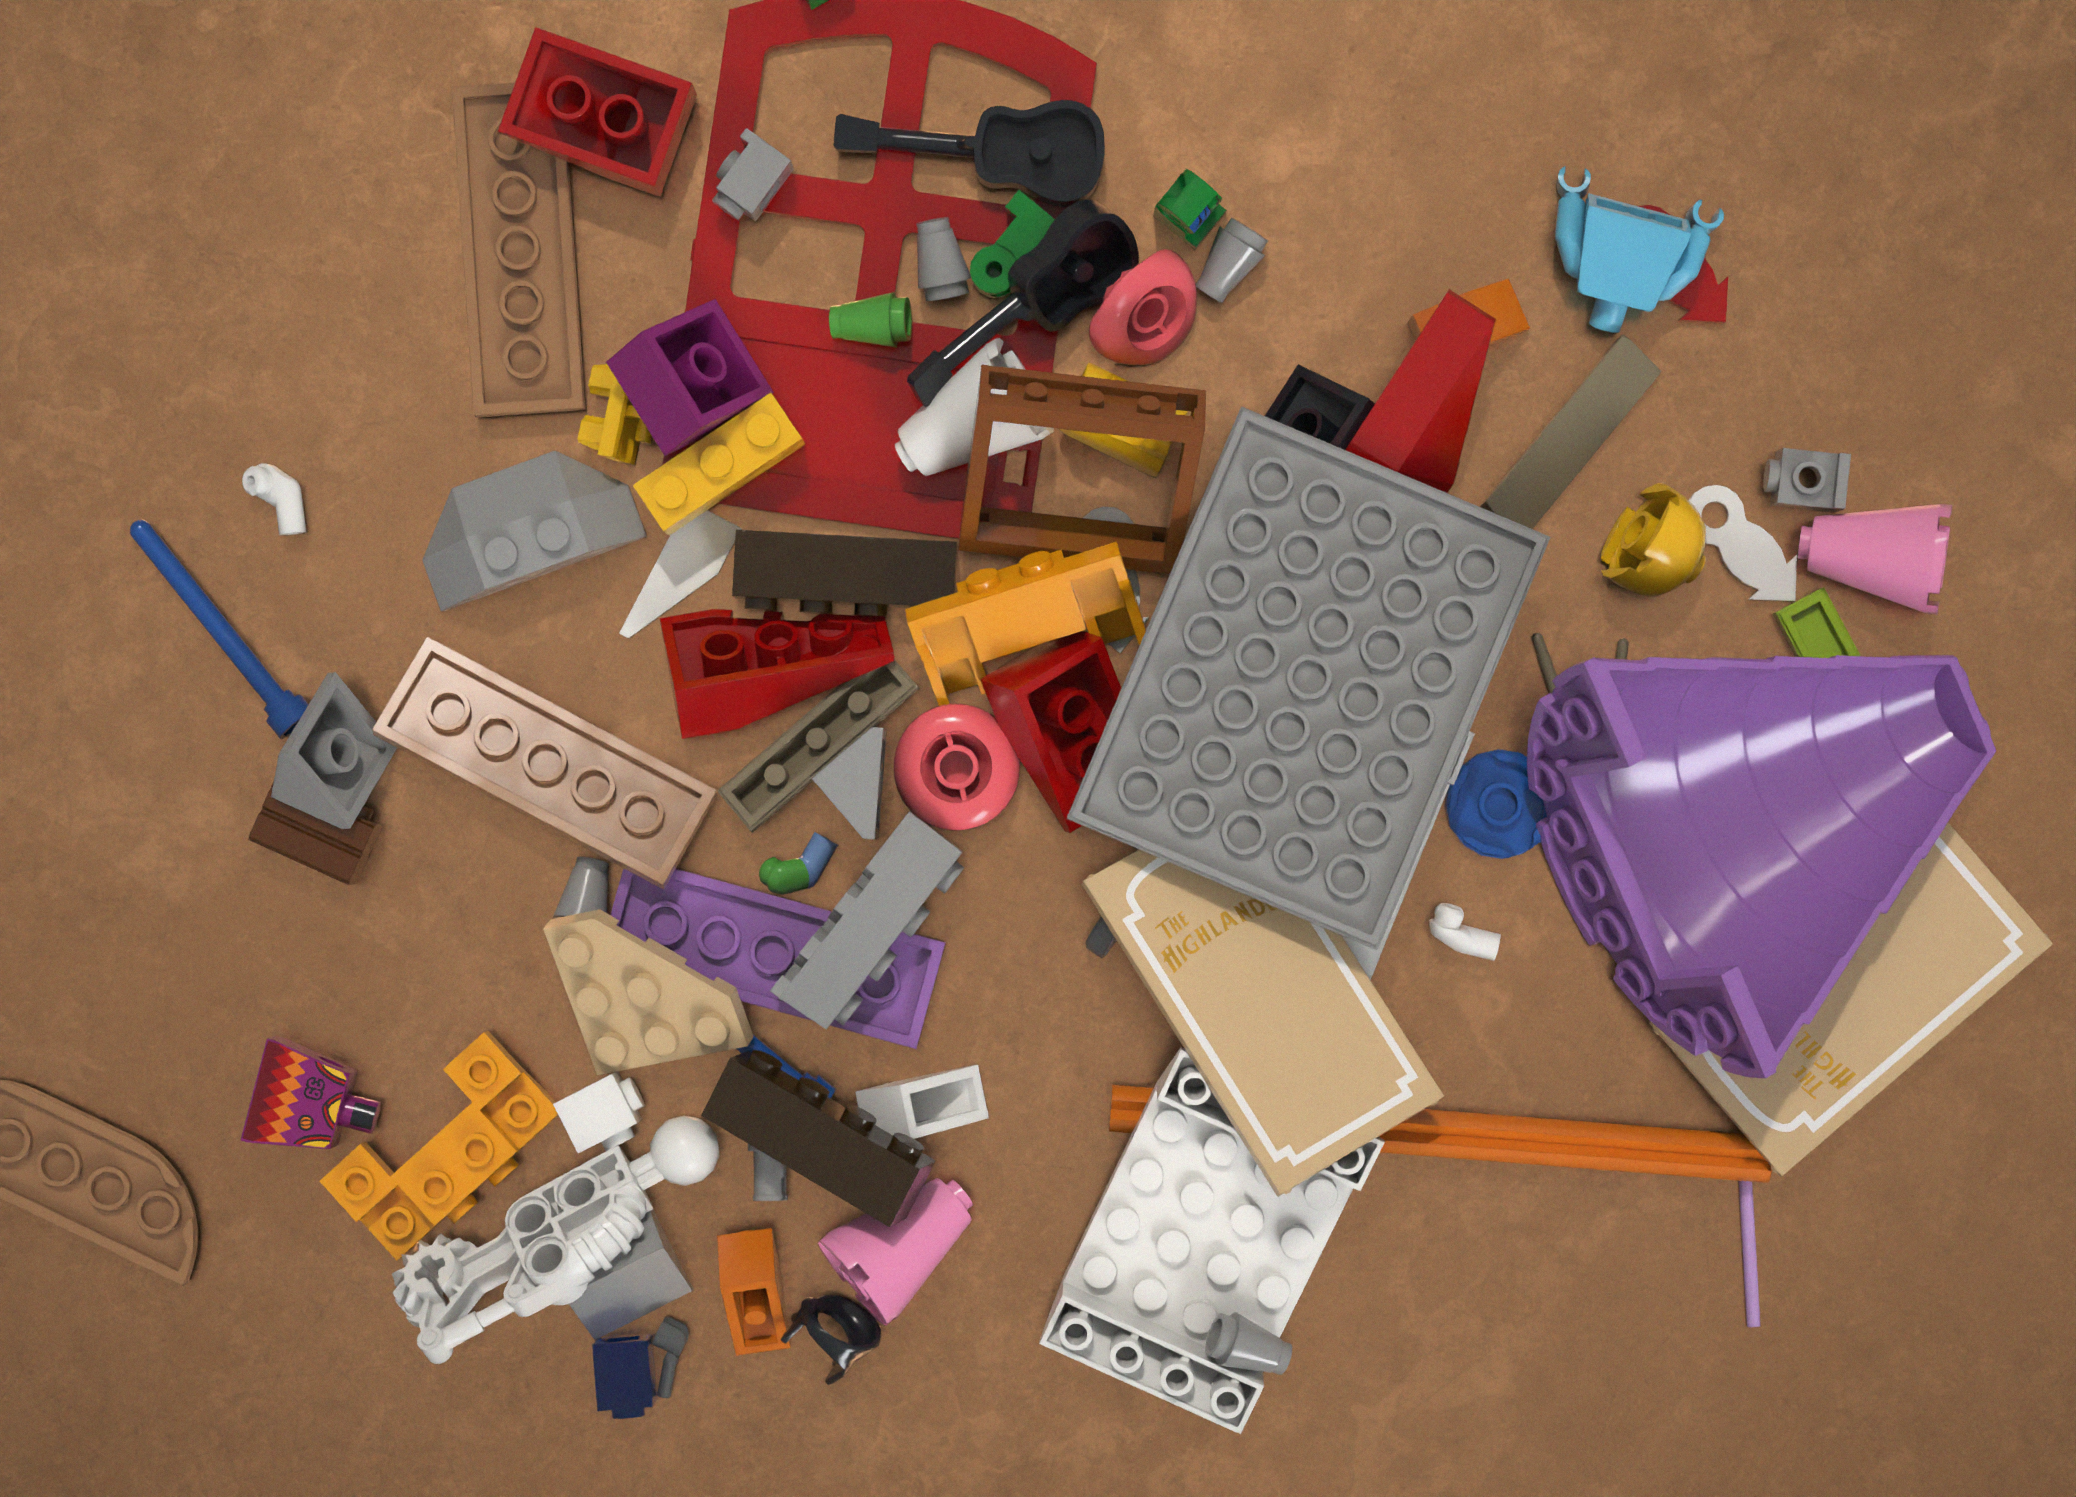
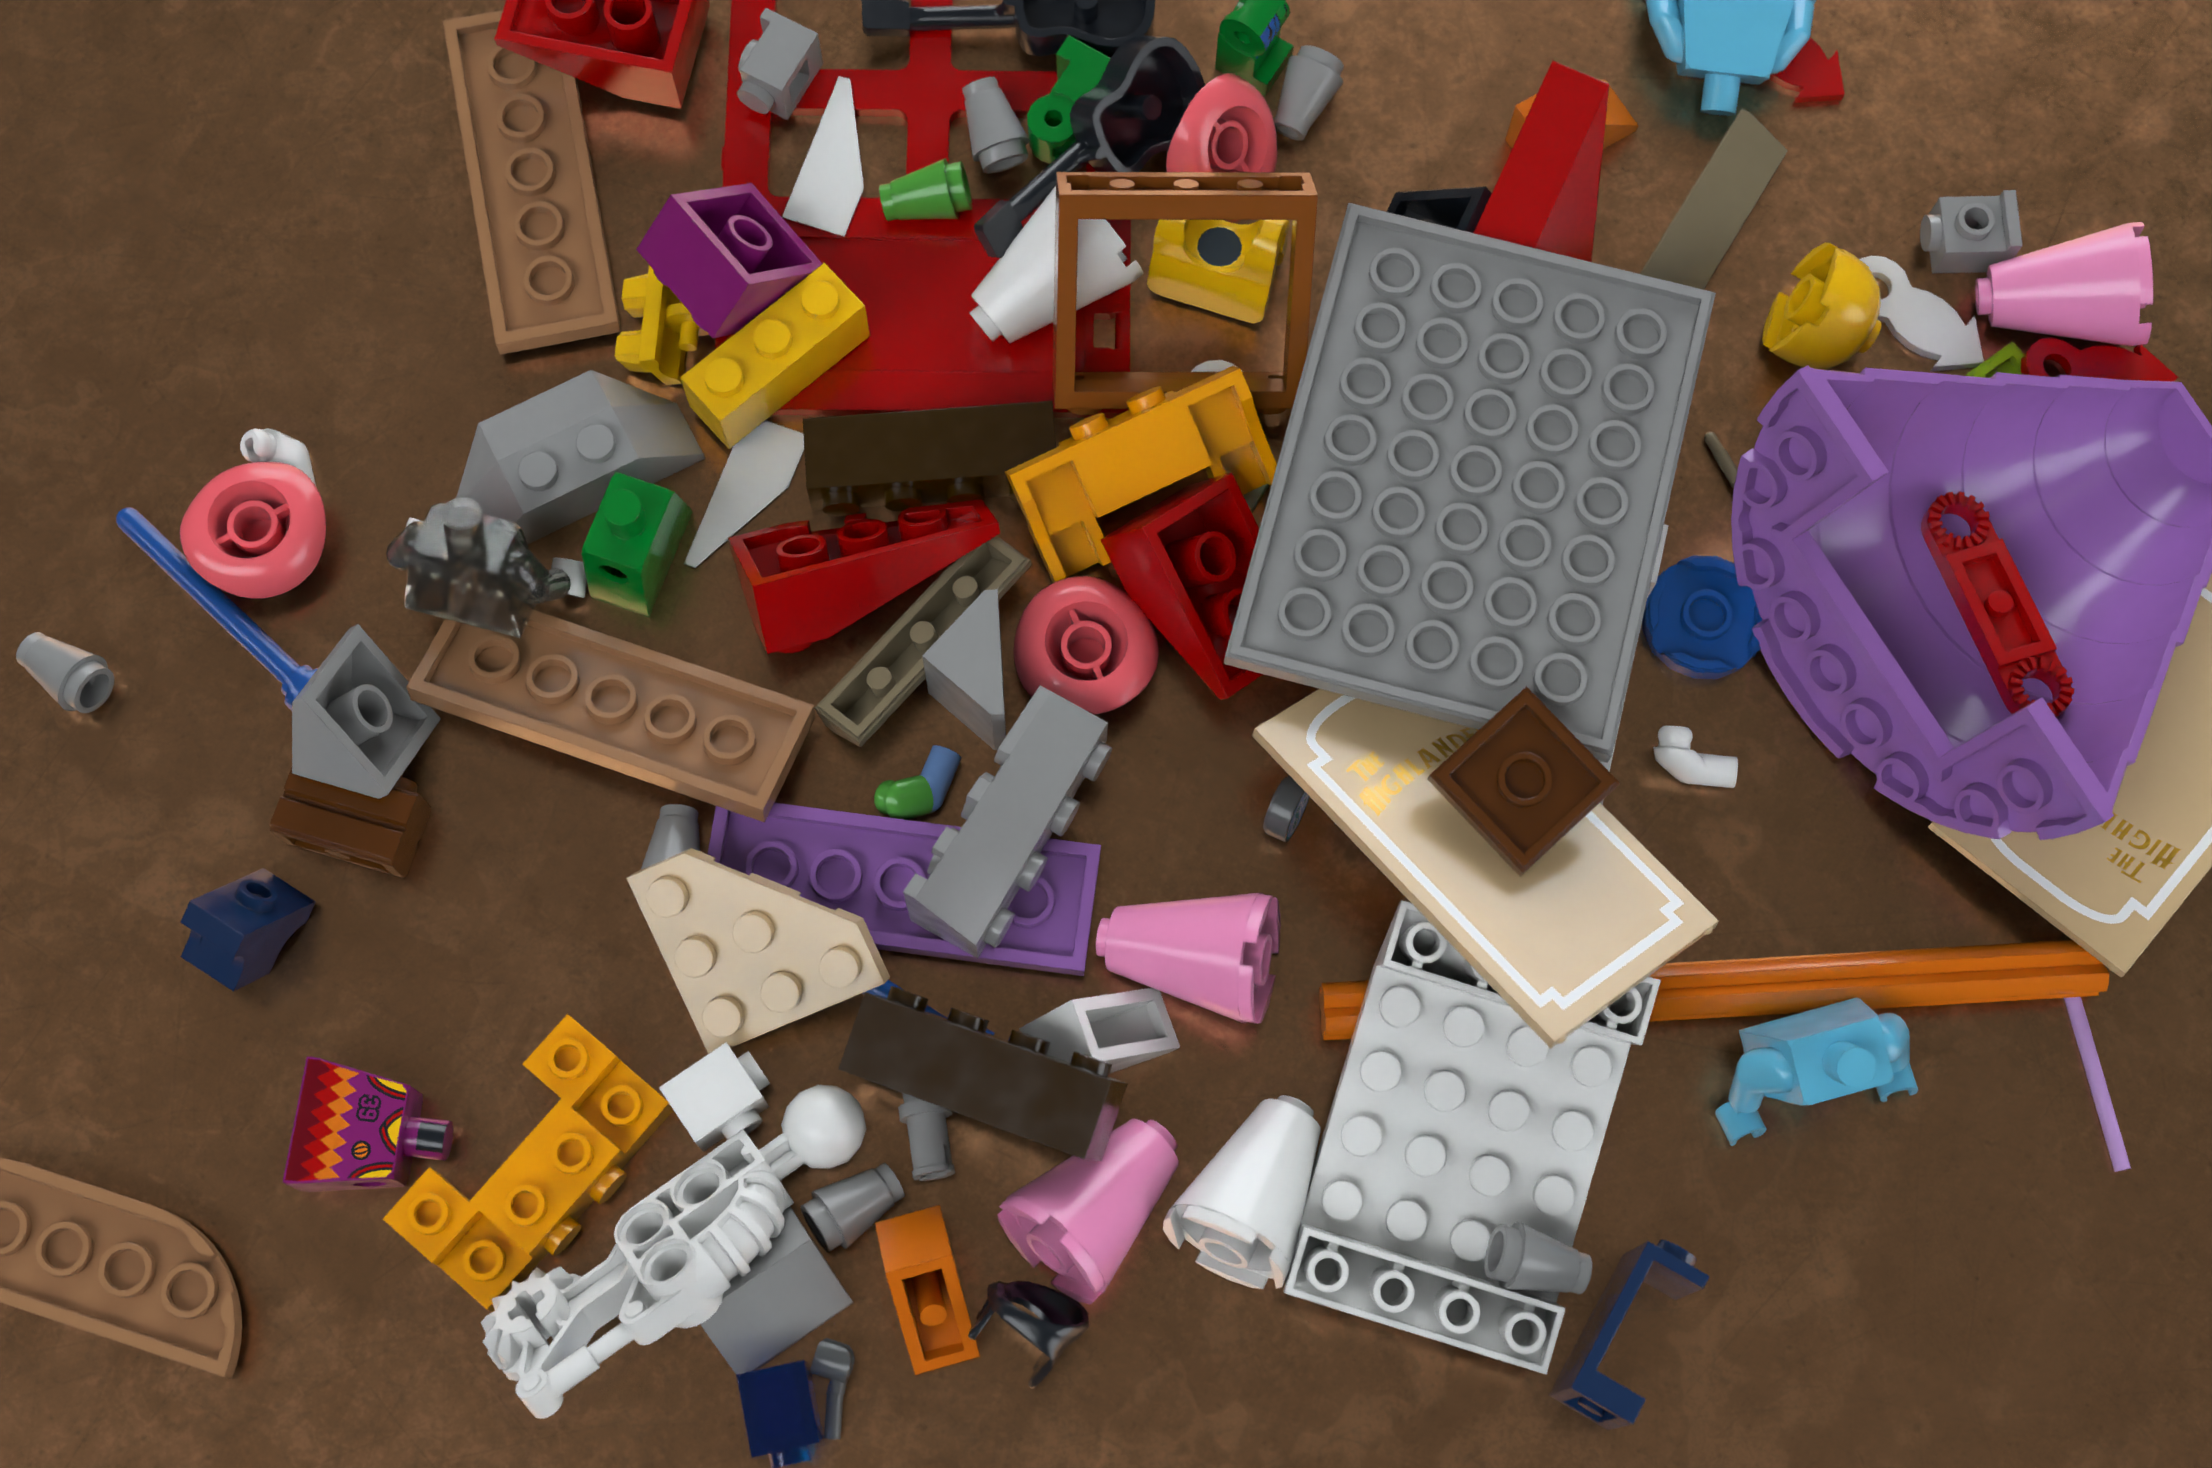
camera: 10 degrees left, 15 degrees down
none -> light grey cone [16,632,114,713]
none -> coral hat [180,462,326,599]
none -> dark blue brick [180,868,316,992]
none -> clear smoke torso [386,497,587,638]
none -> green torso [581,472,693,618]
none -> white sticker [782,76,864,237]
none -> light grey cone [801,1163,905,1252]
none -> bright pink cone [1096,893,1281,1024]
none -> white cone [1163,1095,1321,1289]
none -> reddish brown tile [1427,686,1620,877]
none -> dark blue panel [1549,1239,1710,1430]
none -> medium azure torso [1715,997,1919,1146]
none -> red plate [1921,491,2075,718]
none -> red brick [2020,338,2178,382]

